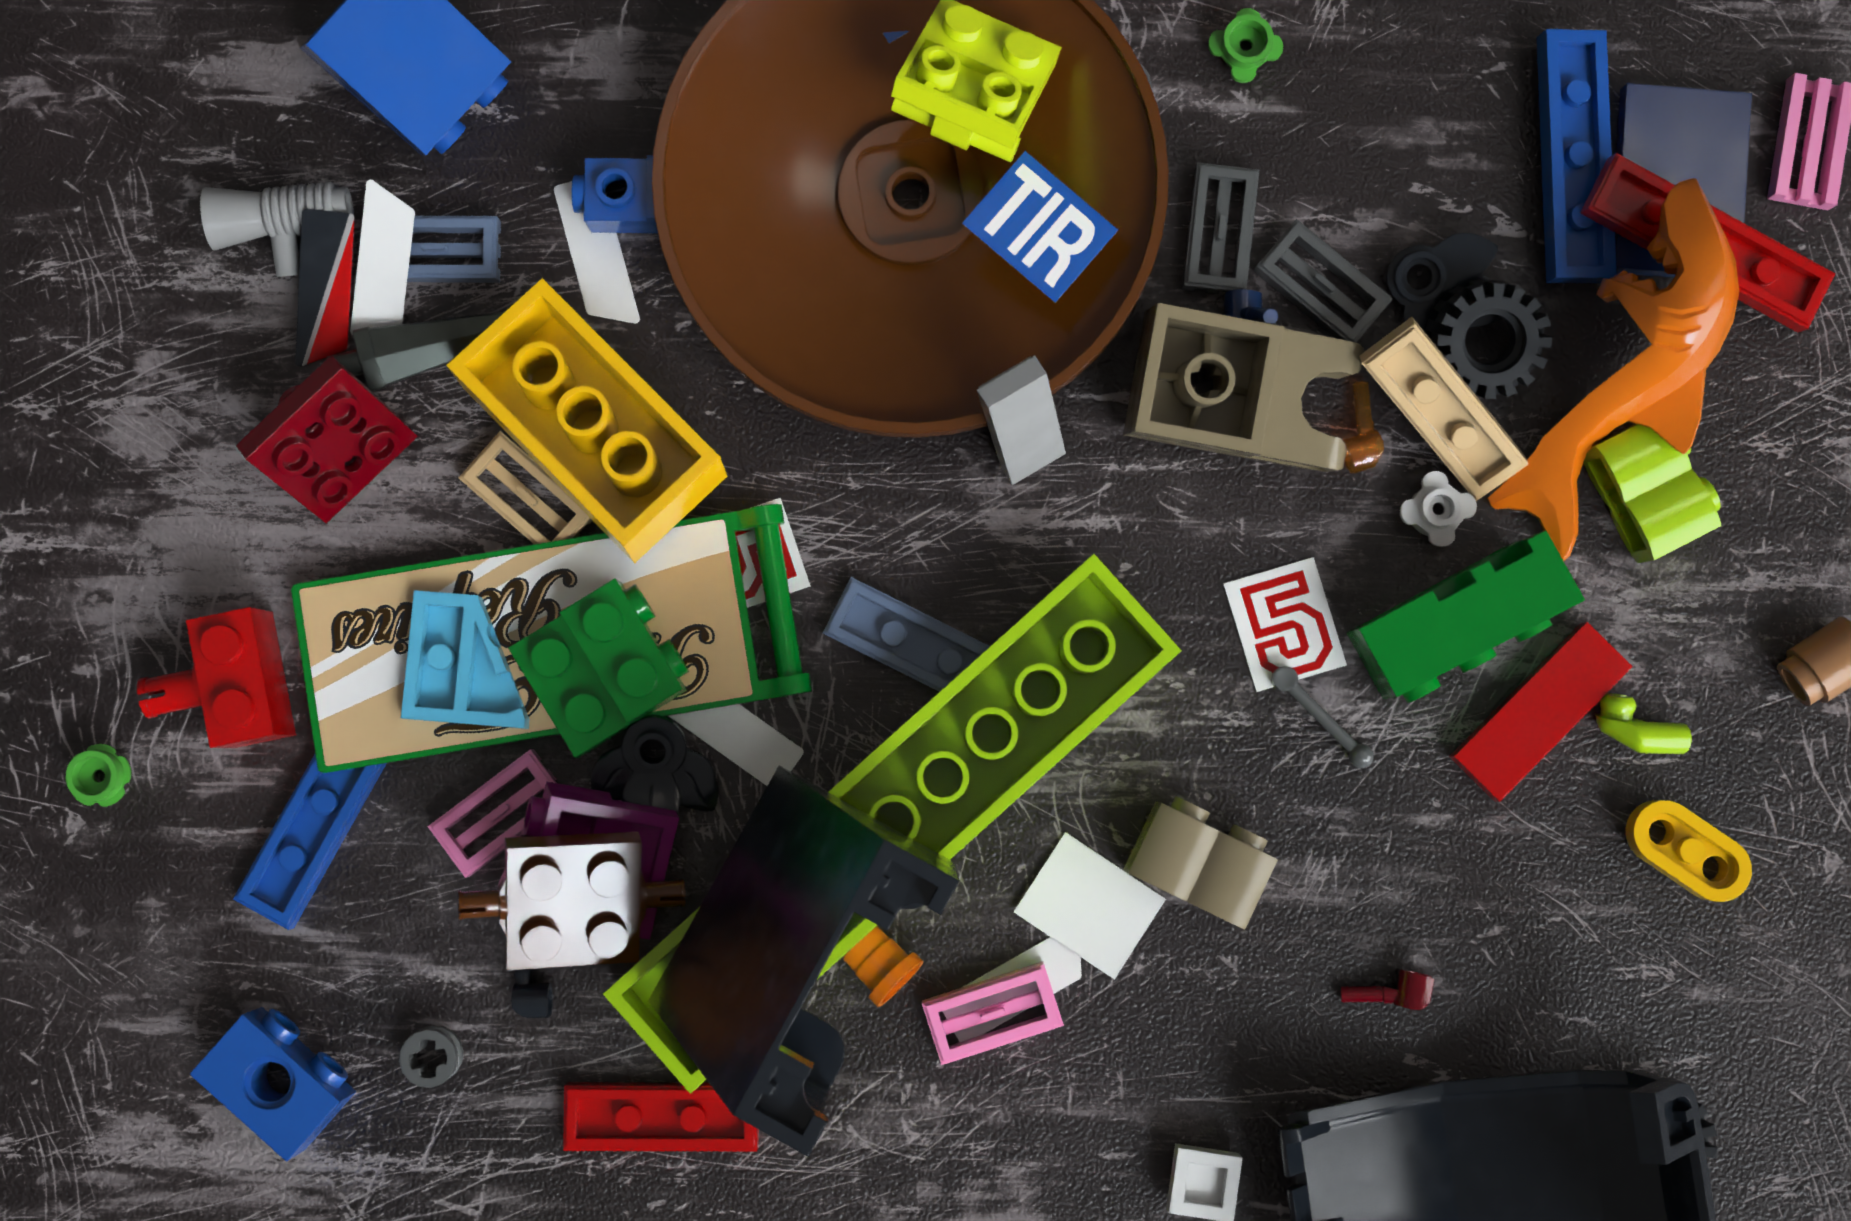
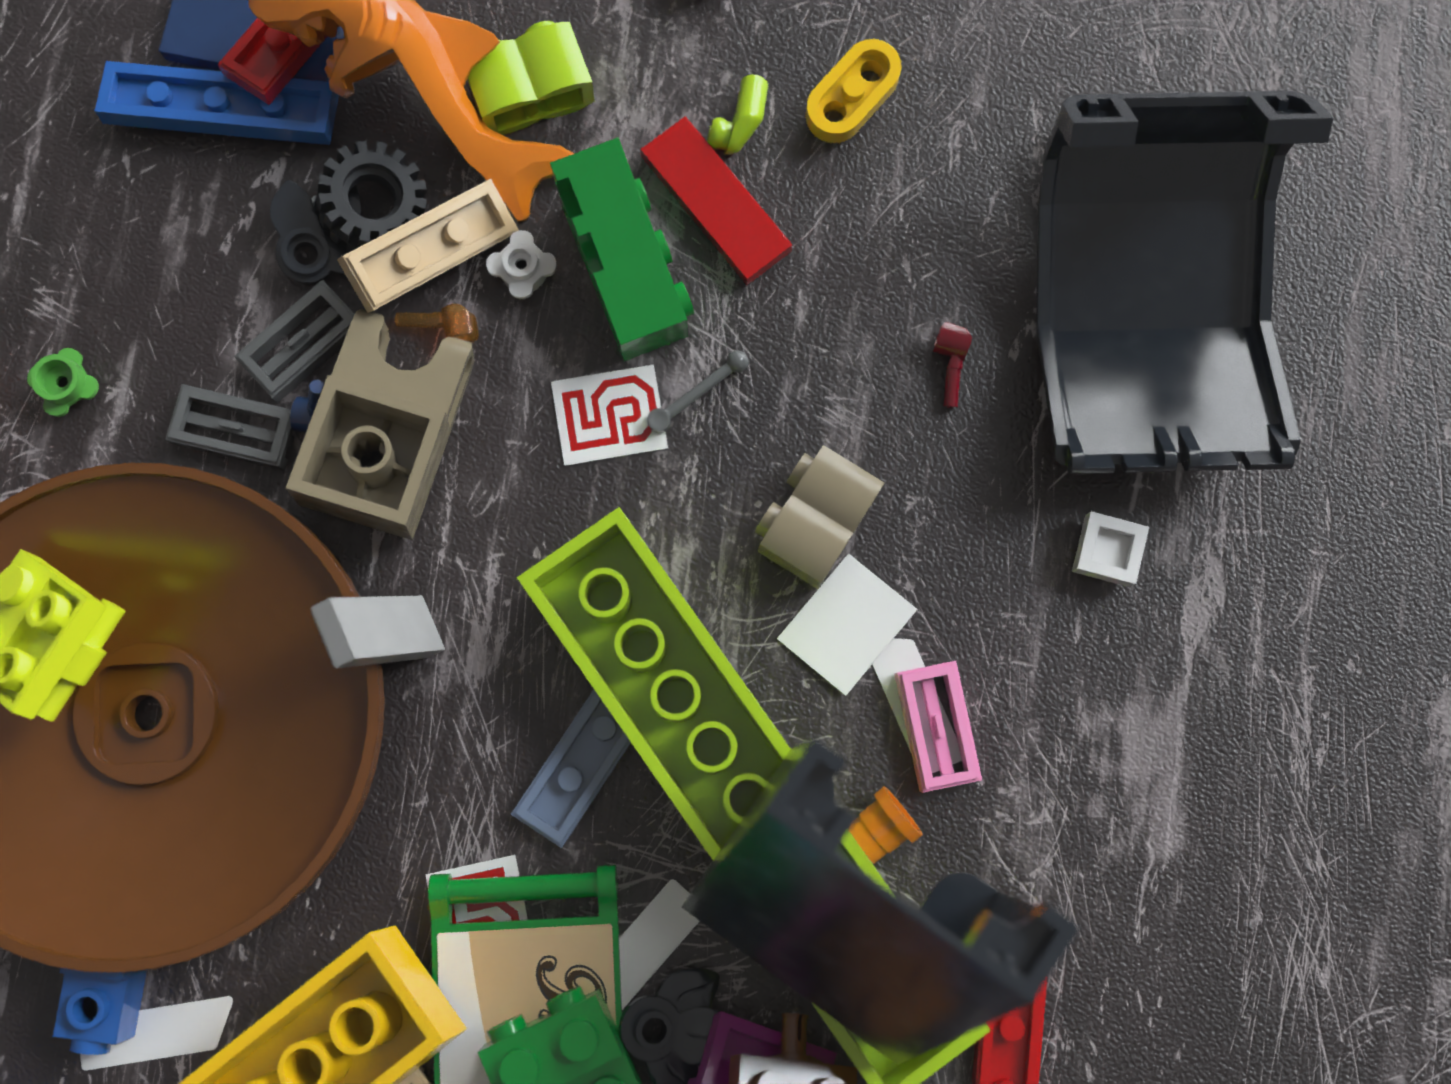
camera: 85 degrees left, 5 degrees down
blue sticker [962,151,1118,303] -> none

